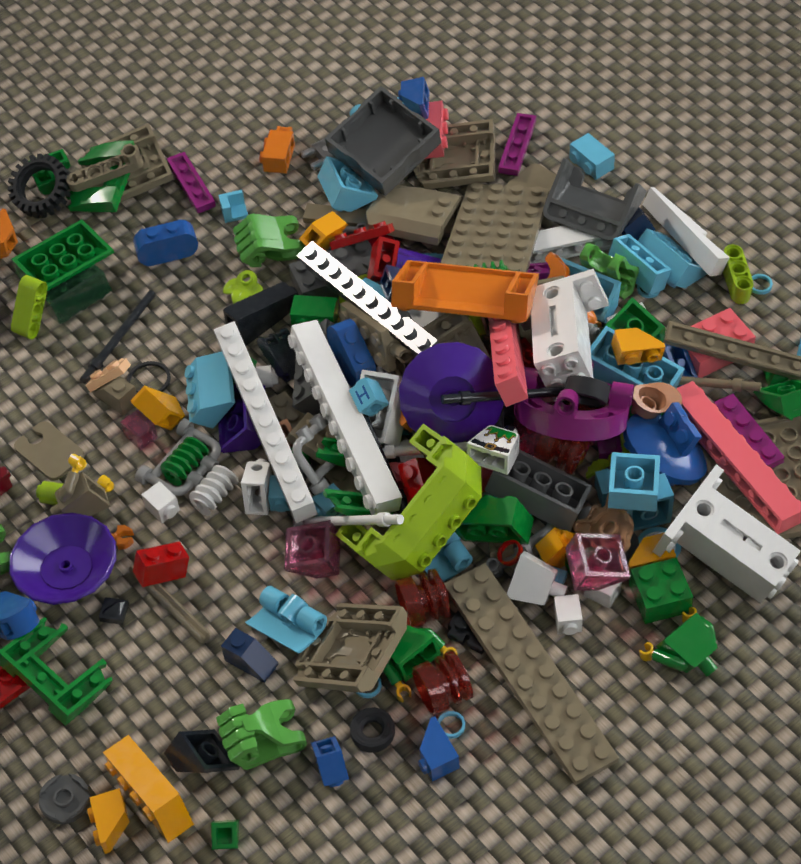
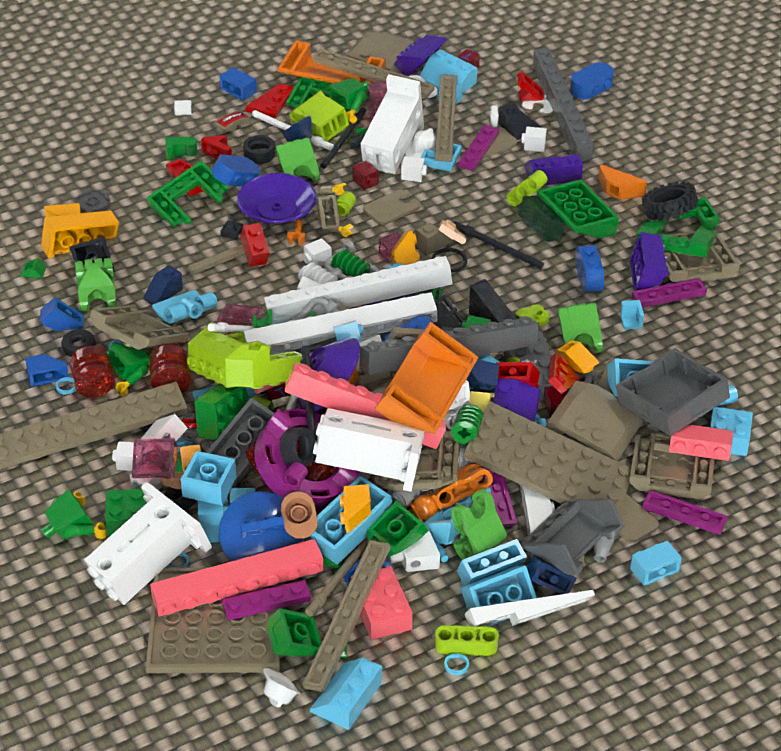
camera: 95 degrees right, 10 degrees down
dark tan beam [66,143,143,192] -> none
orange brick [259,126,295,174] -> none
blue slope [398,77,430,119] -> none
white torso [467,425,519,475] -> none
none -> dark purple slope [629,232,668,291]

